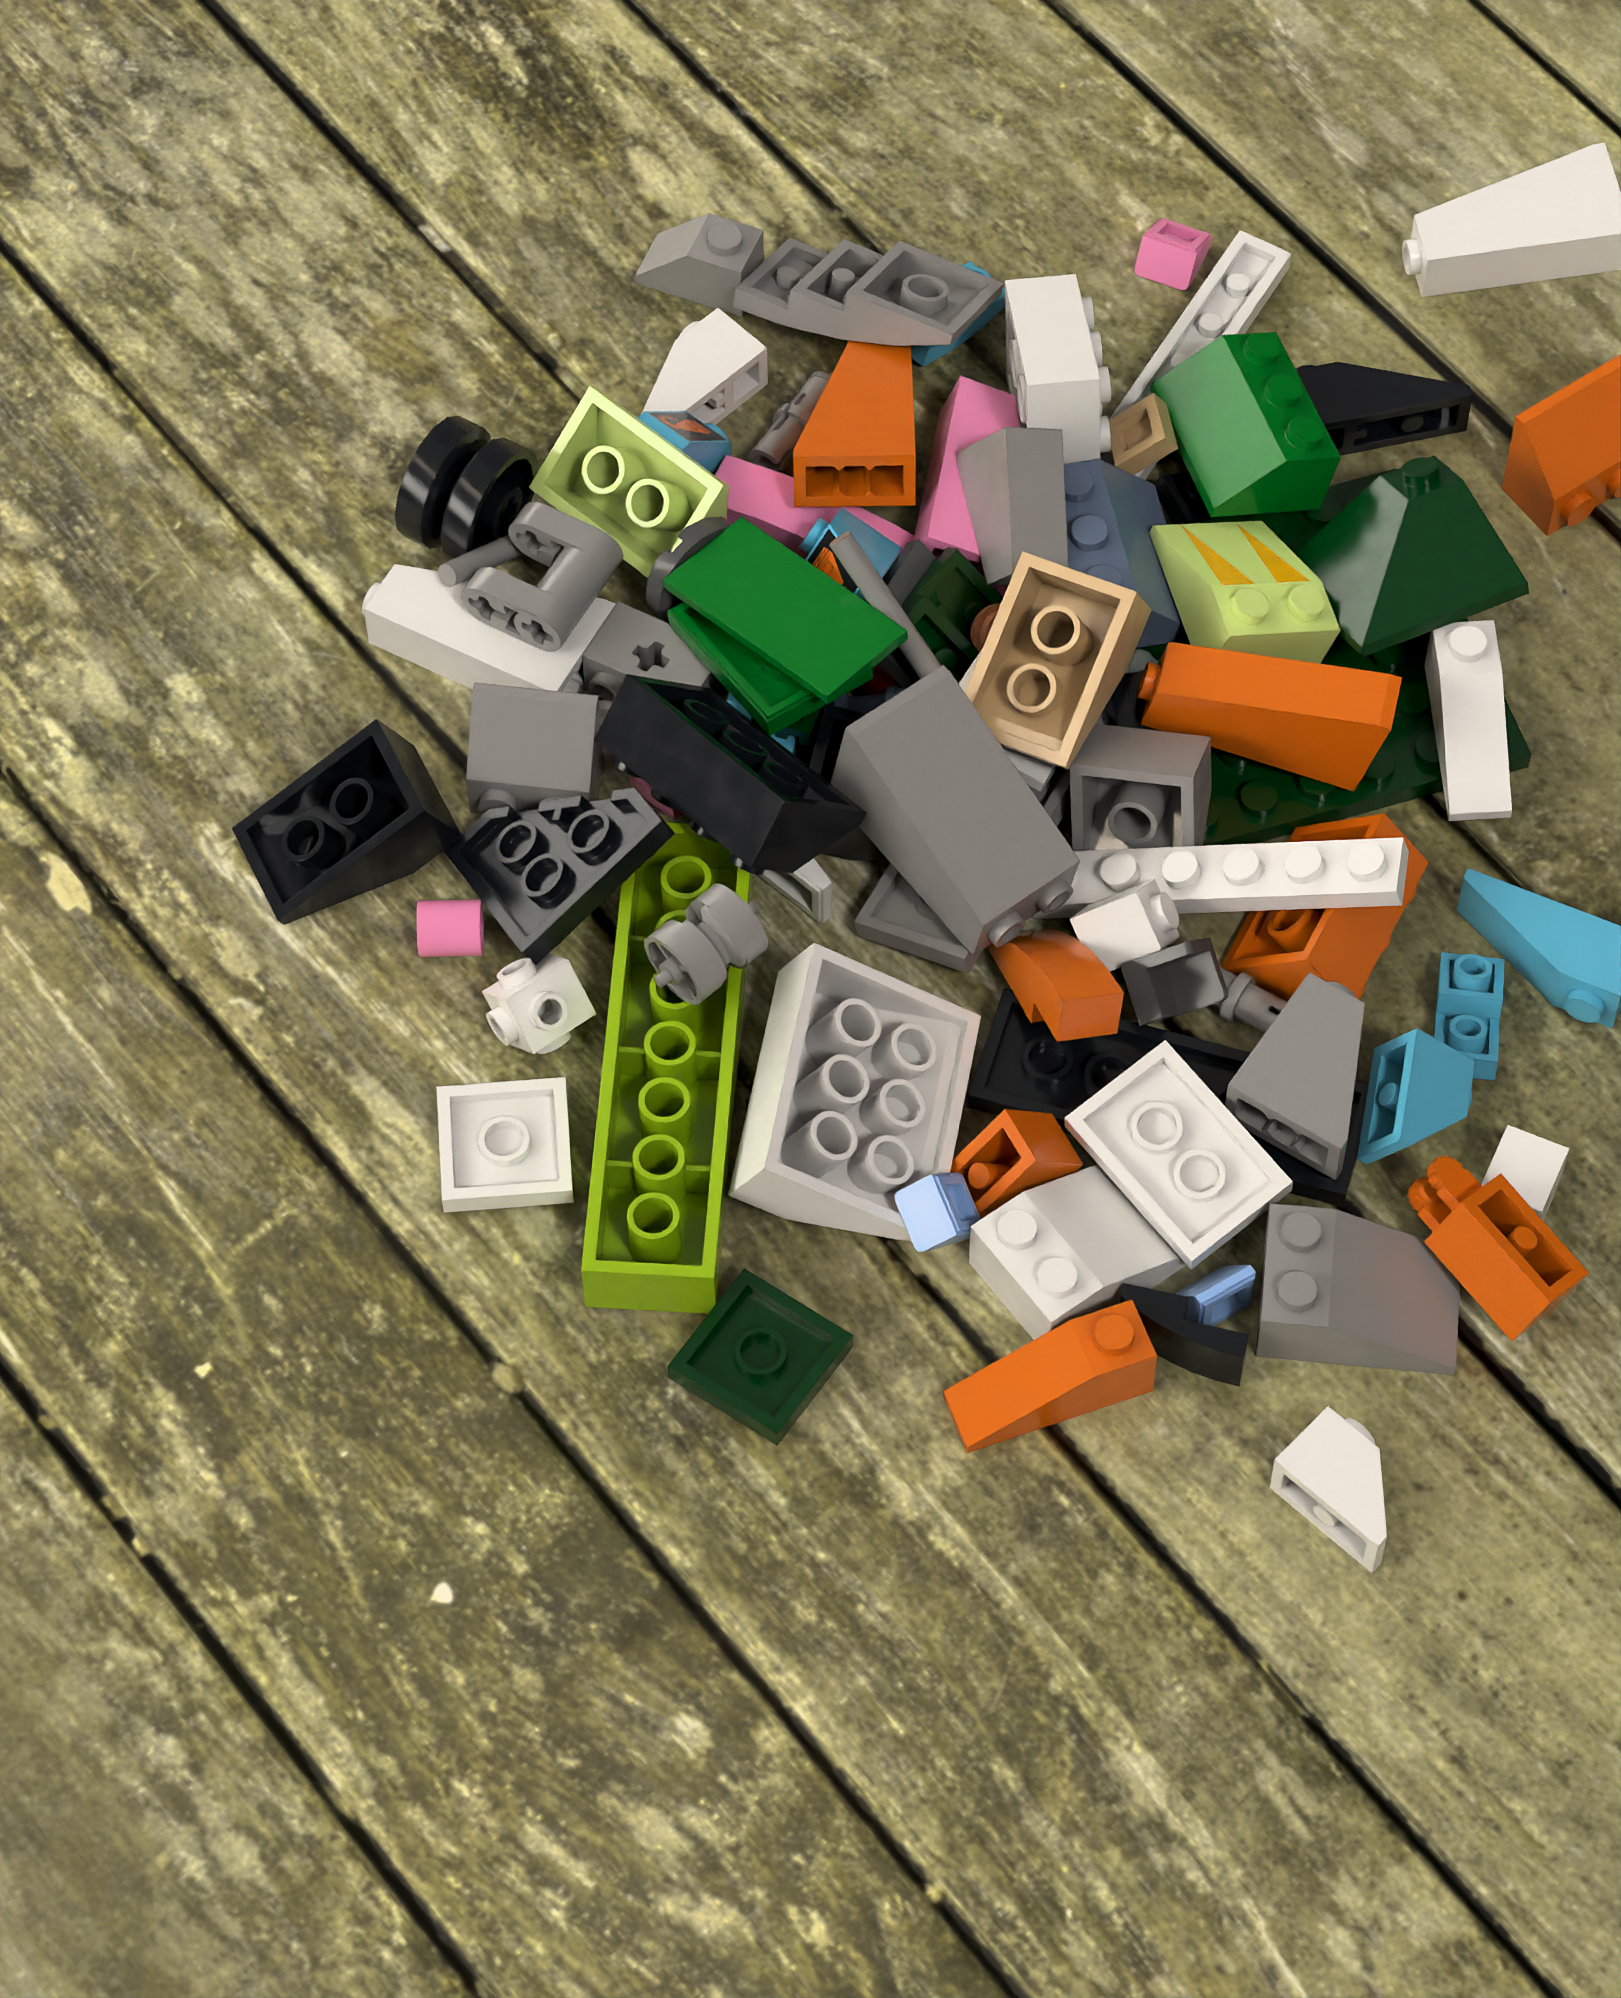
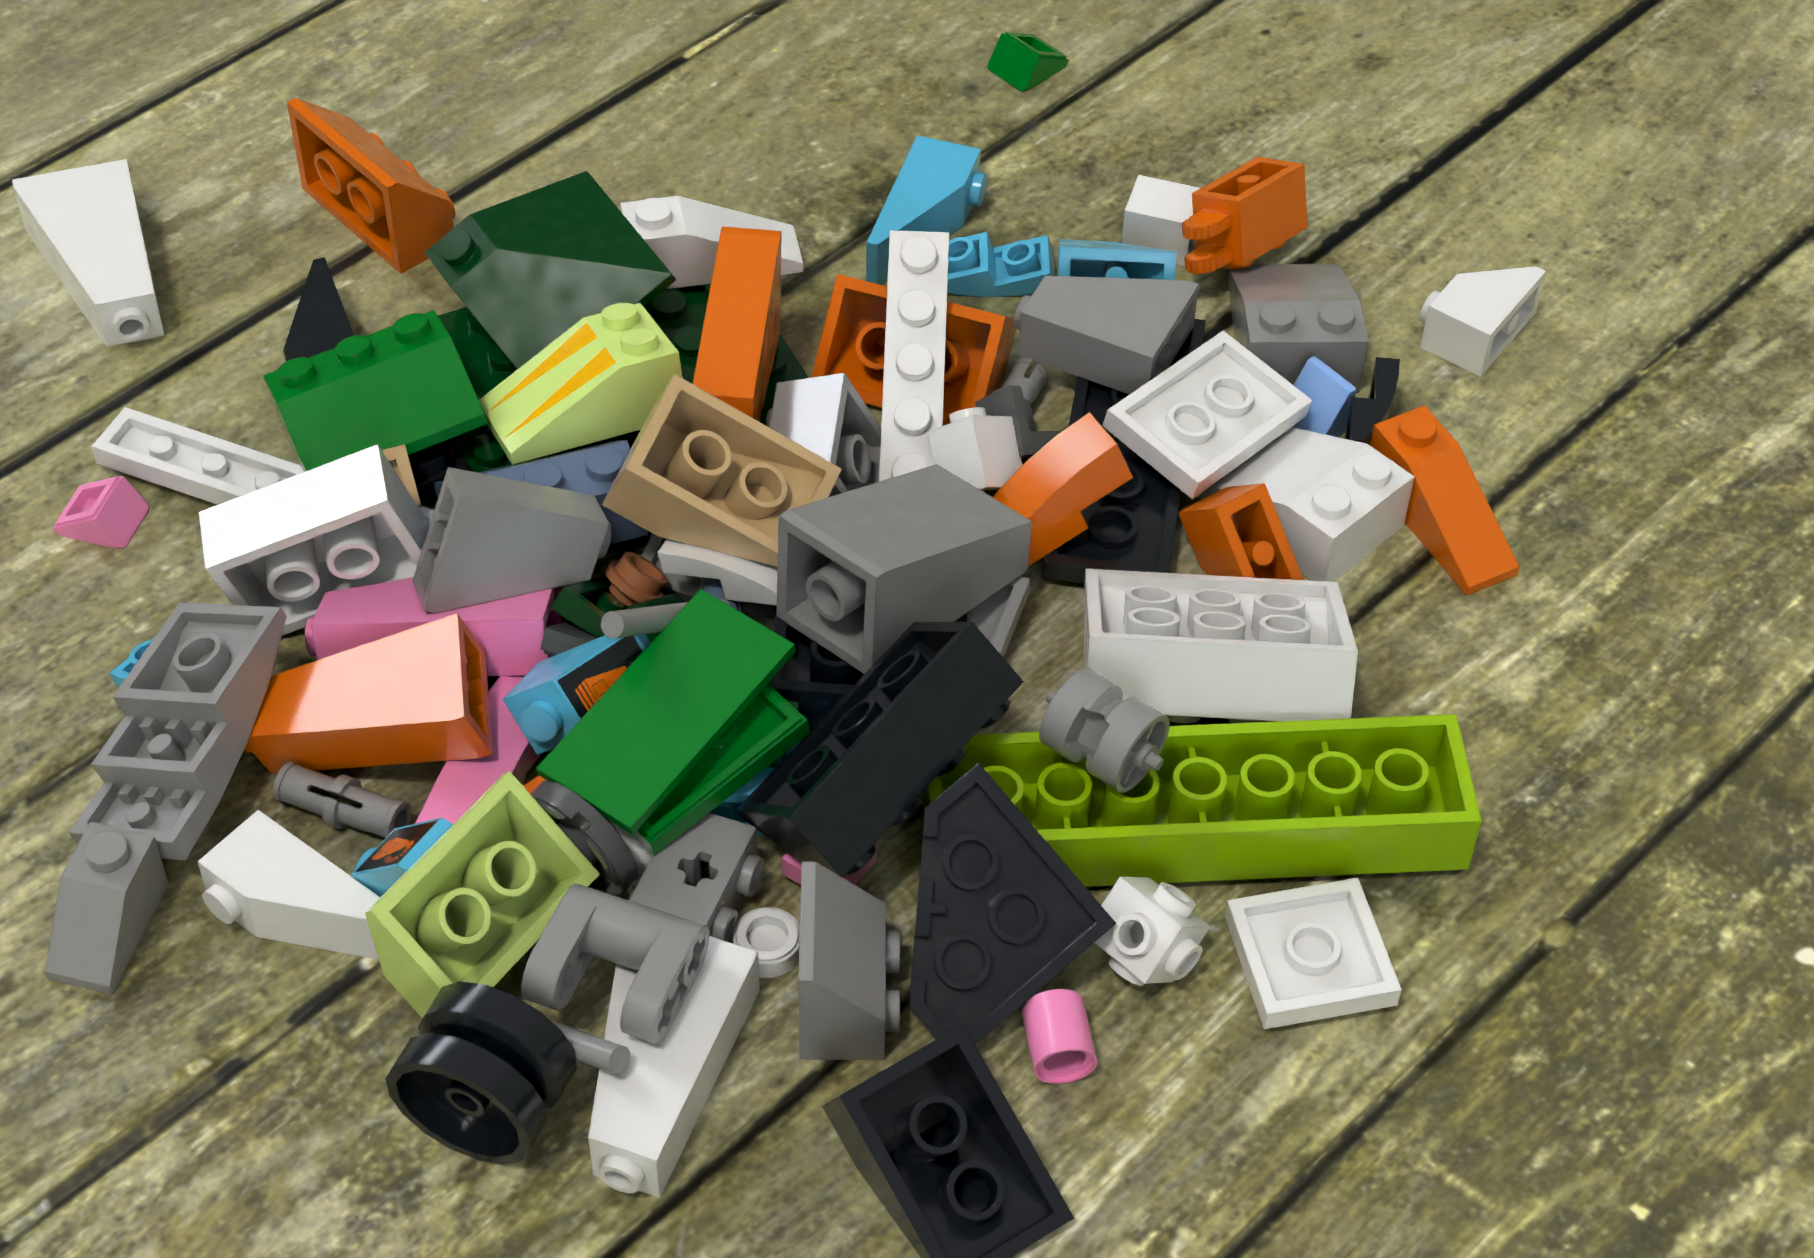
camera: 100 degrees left, 10 degrees down
dark green plate [668,1268,853,1446] -> none
light blue slope [895,1172,981,1252] -> none

